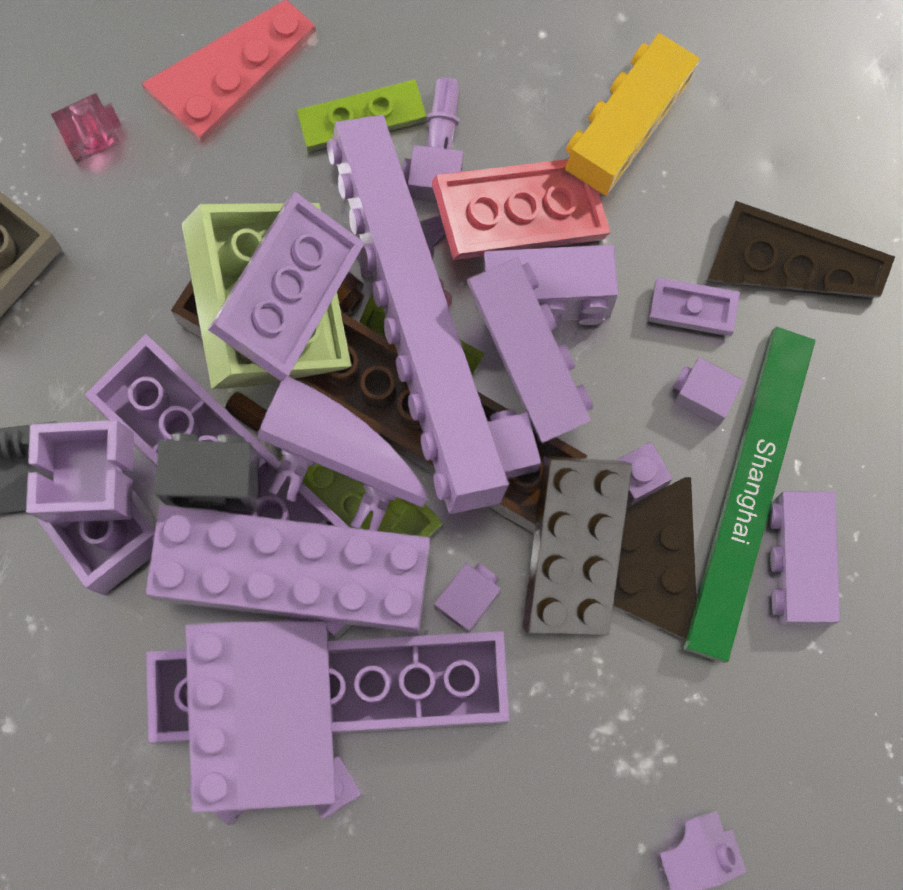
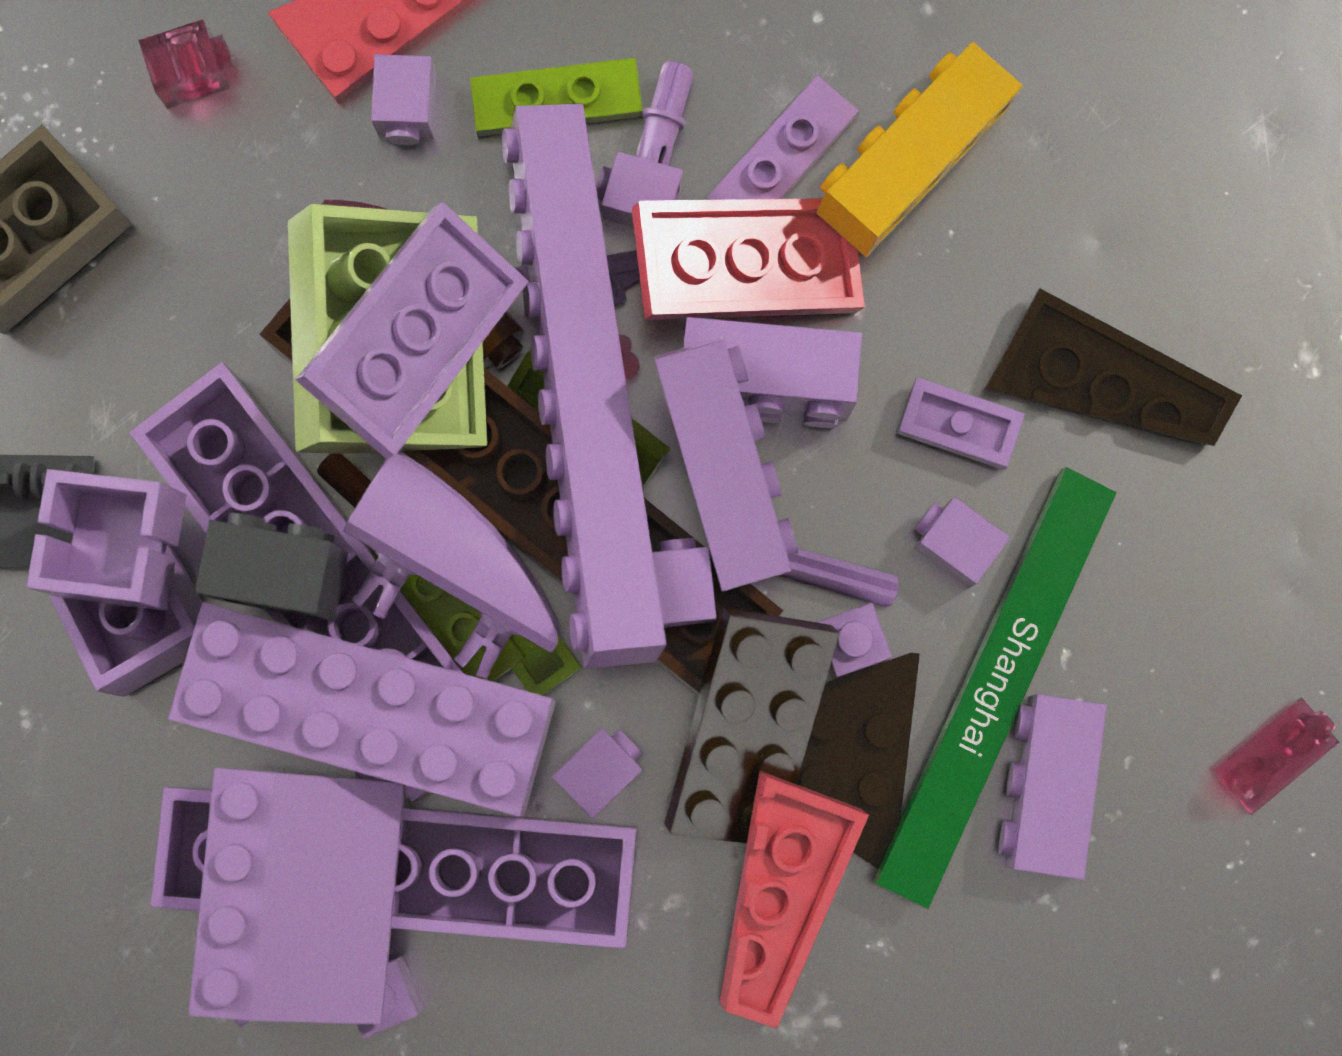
camera: 10 degrees right, 5 degrees up
none -> lavender brick [371,54,437,145]
none -> lavender plate [706,75,859,200]
none -> coral wing [719,771,869,1029]
none -> lavender axle [779,548,899,606]

